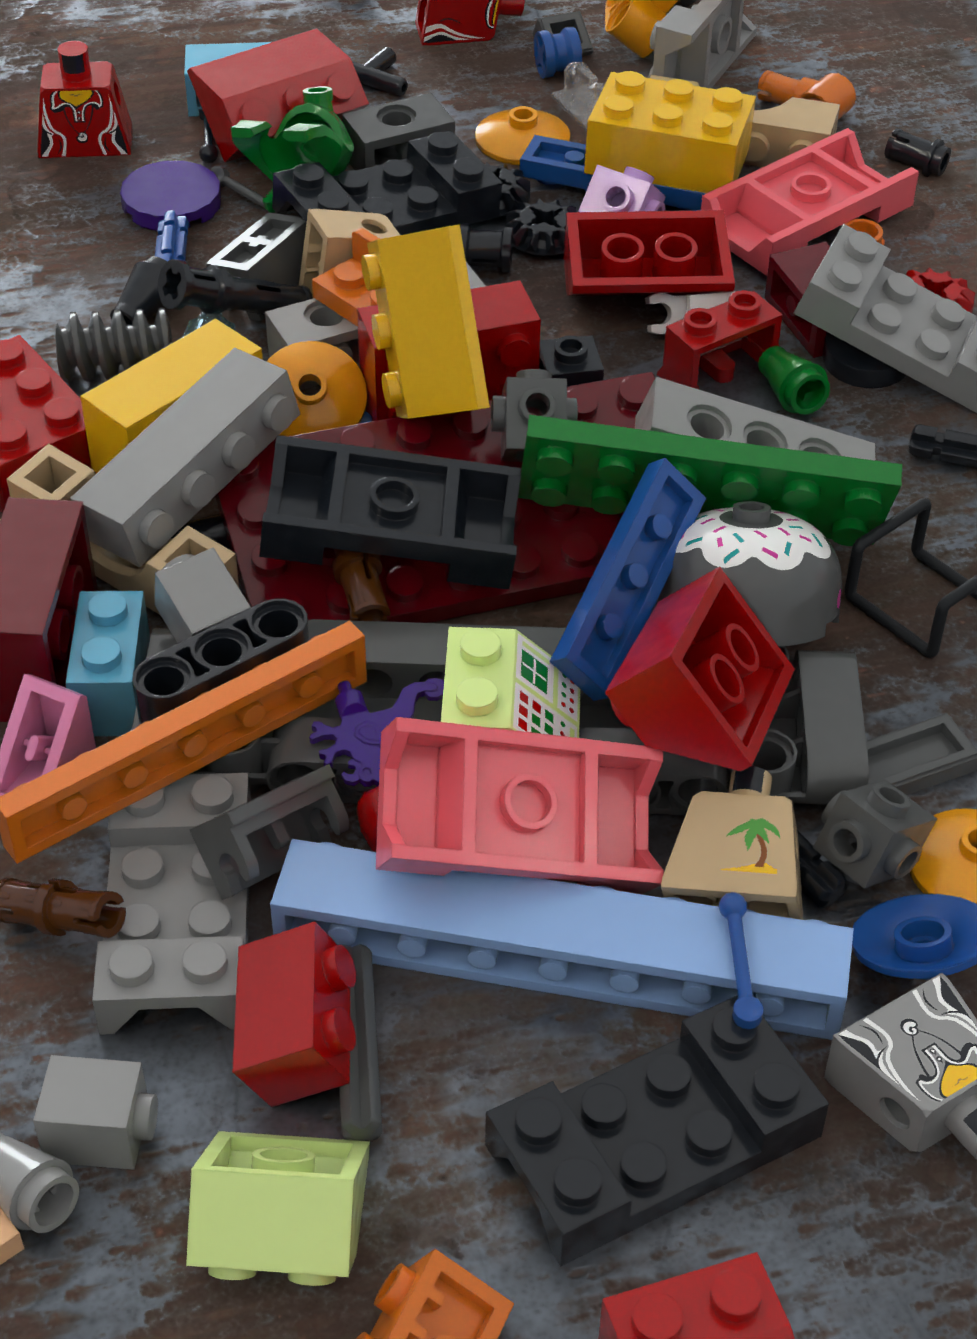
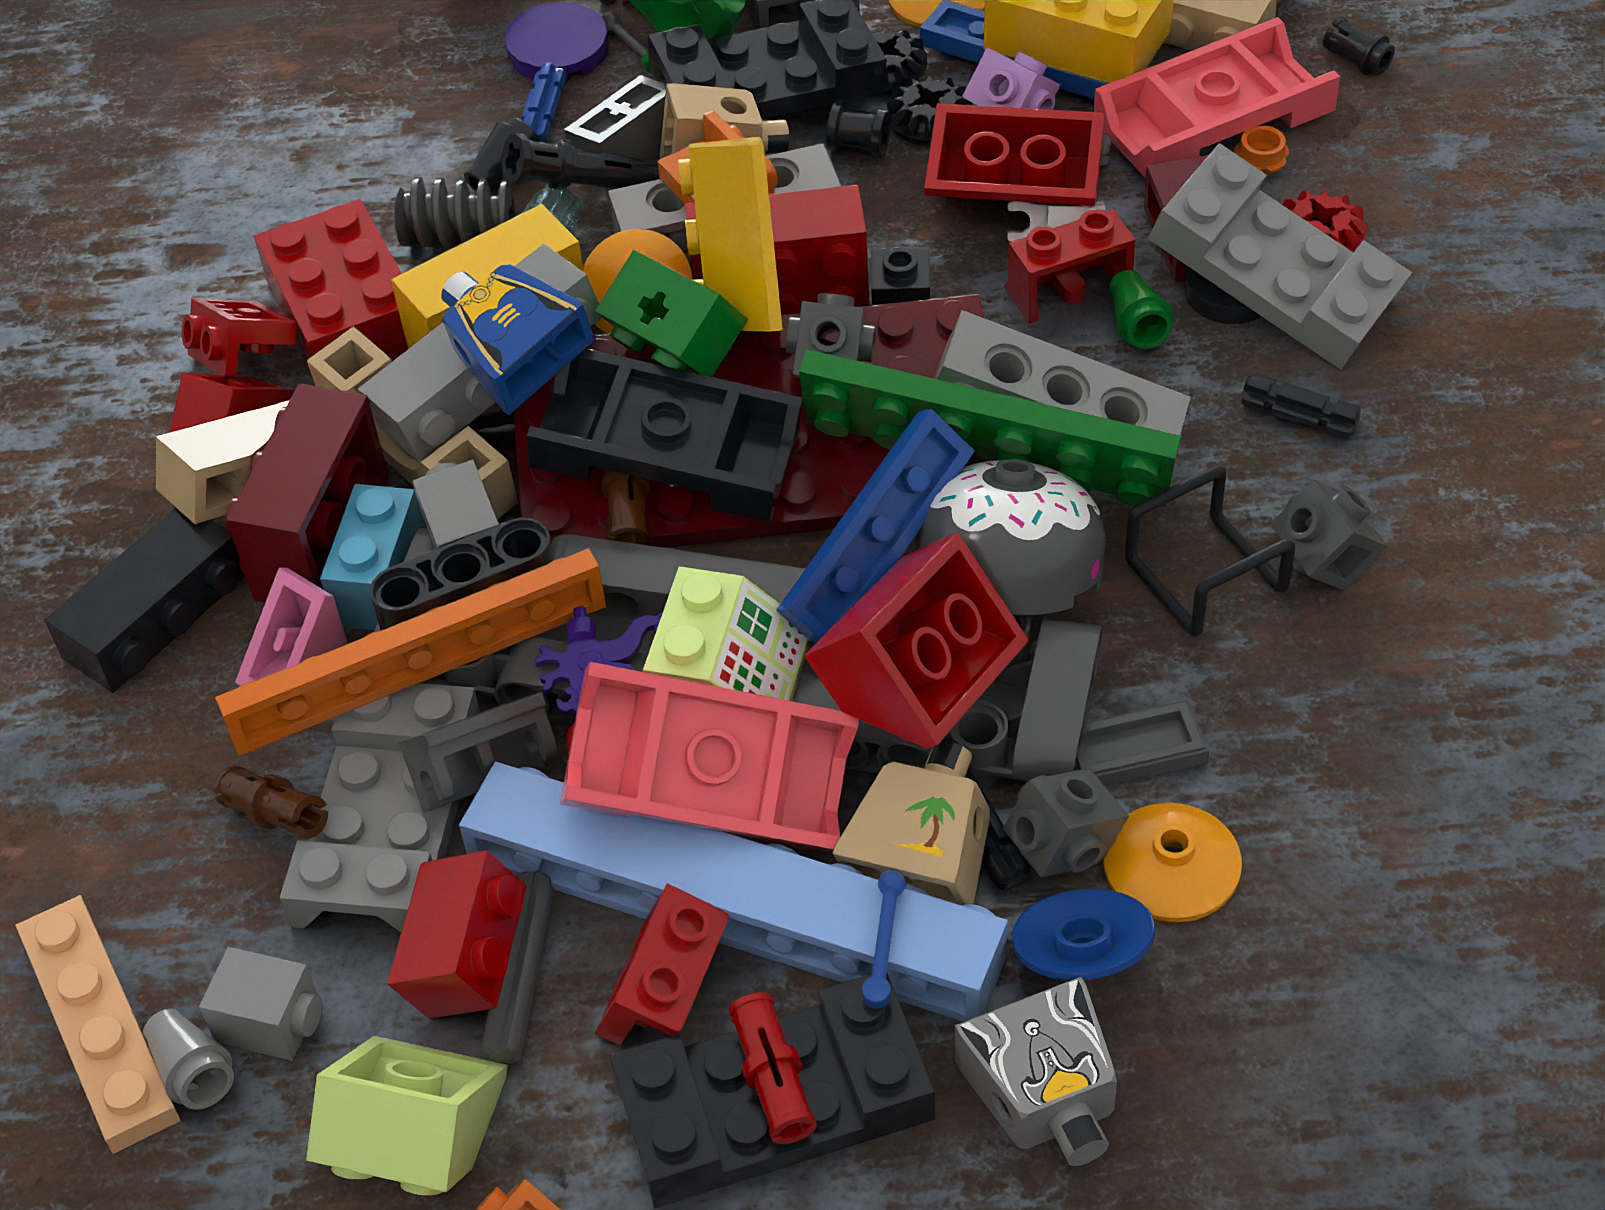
camera: 15 degrees right, 5 degrees up
none -> torso [441,264,594,415]
none -> red bracket [594,883,729,1046]
none -> green brick [595,250,748,377]
none -> red pin [729,992,817,1144]

